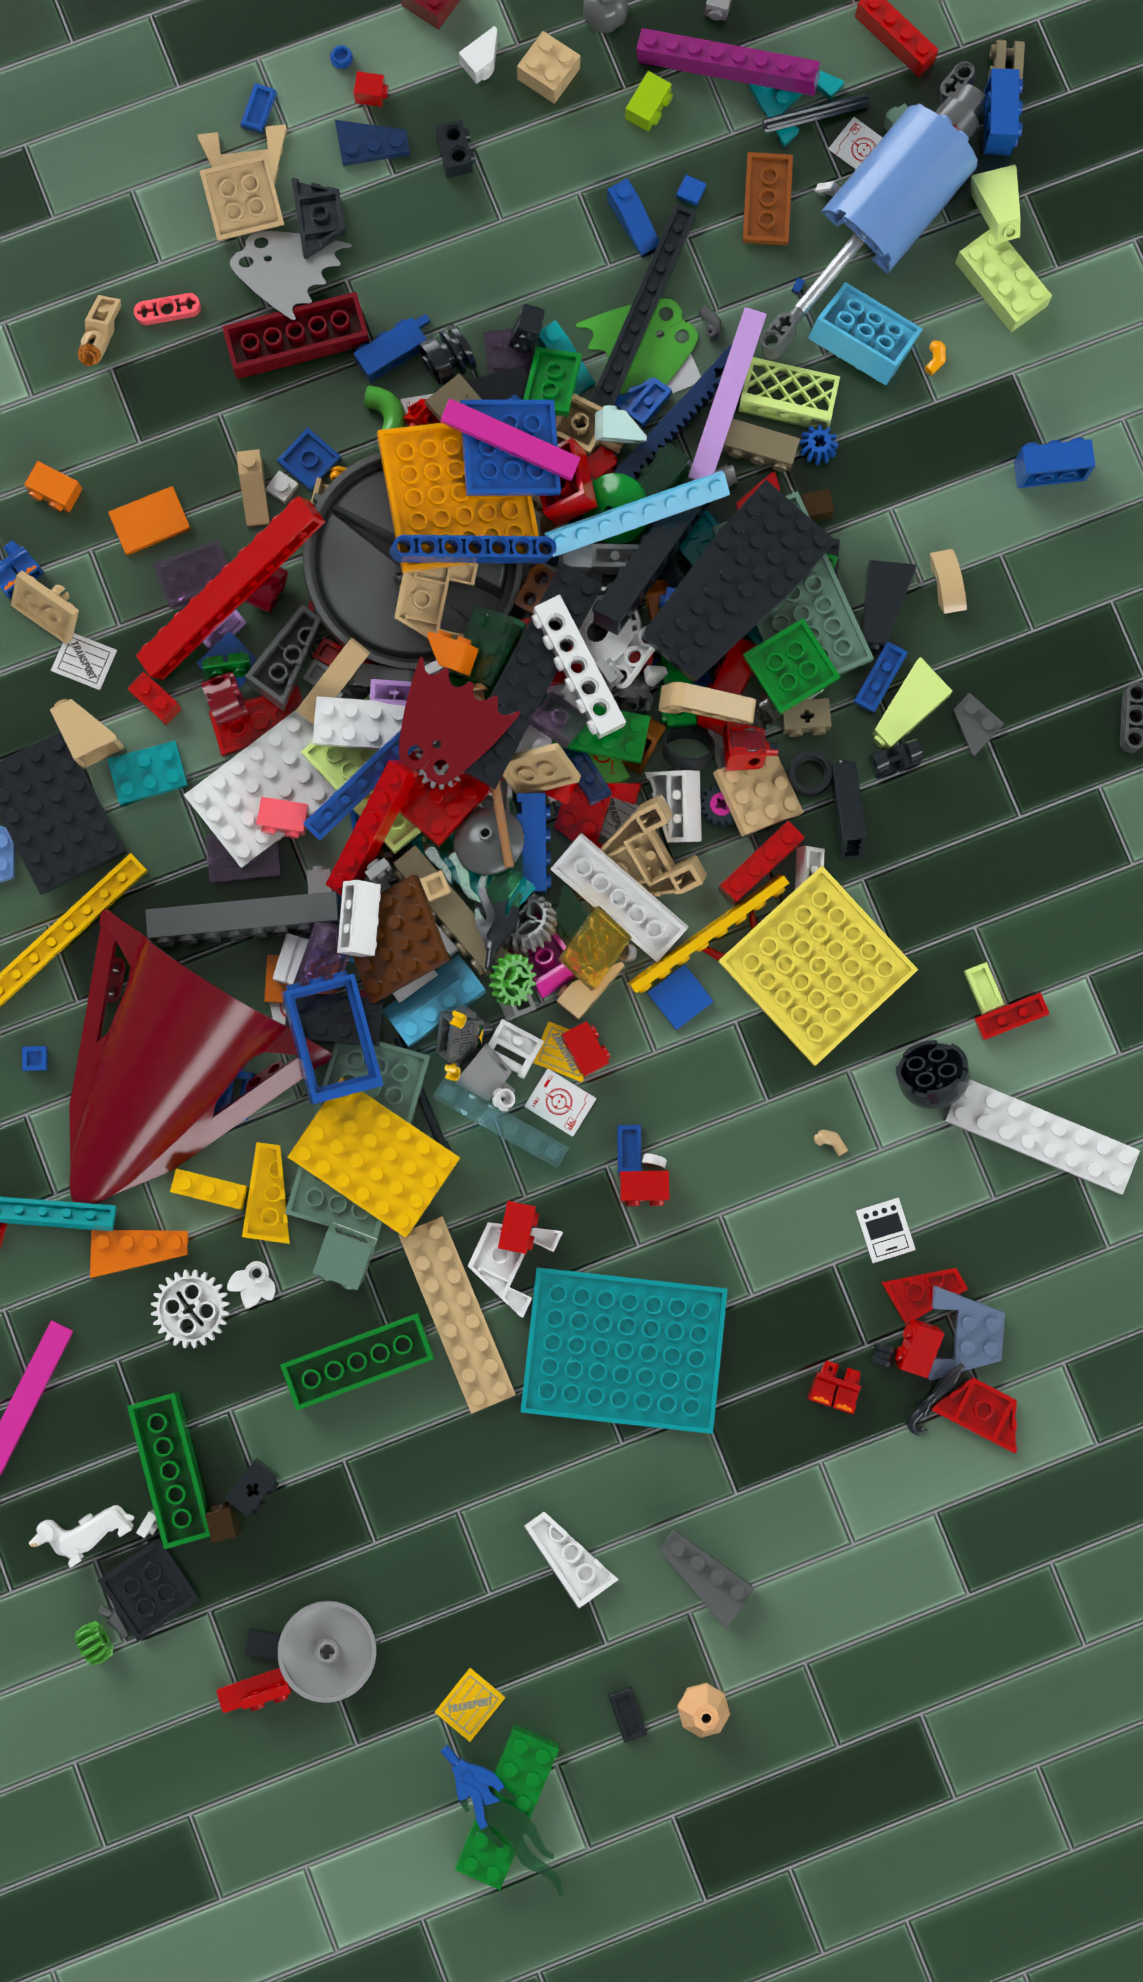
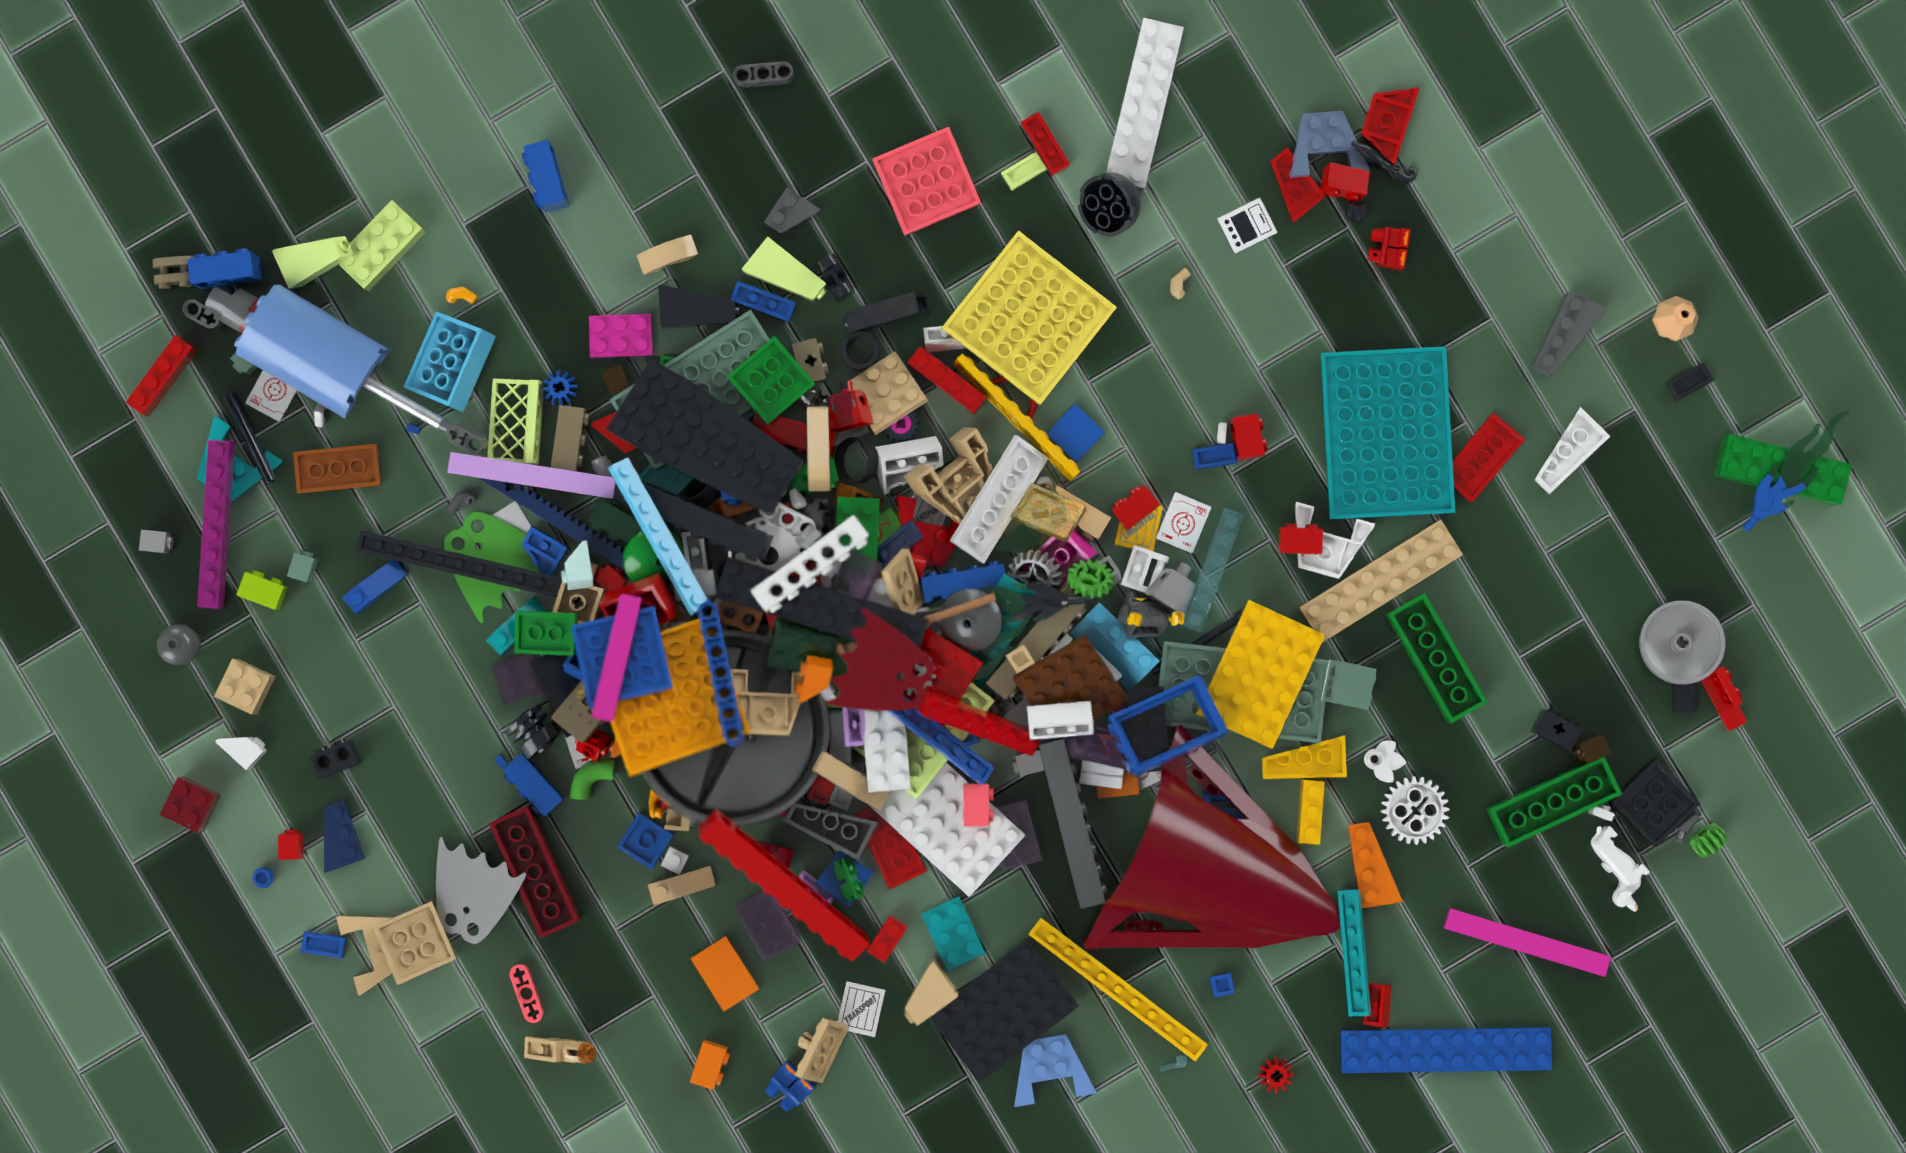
camera: 90 degrees left, 5 degrees up
dark red brick [201,672,249,726] -> none
black wing [291,178,346,259] -> none
light grey plate [365,858,393,884] -> none
yellow sticker [435,1668,506,1742] -> none
white plate [492,1088,515,1111] -> none
black brick [508,304,545,353] -> none
blue tile [676,175,707,207] -> none
none -> sand green brick [287,550,318,583]
none -> dark pink plate [589,314,653,358]
none -> coral plate [872,127,981,236]
none -> red tile [1452,413,1525,503]

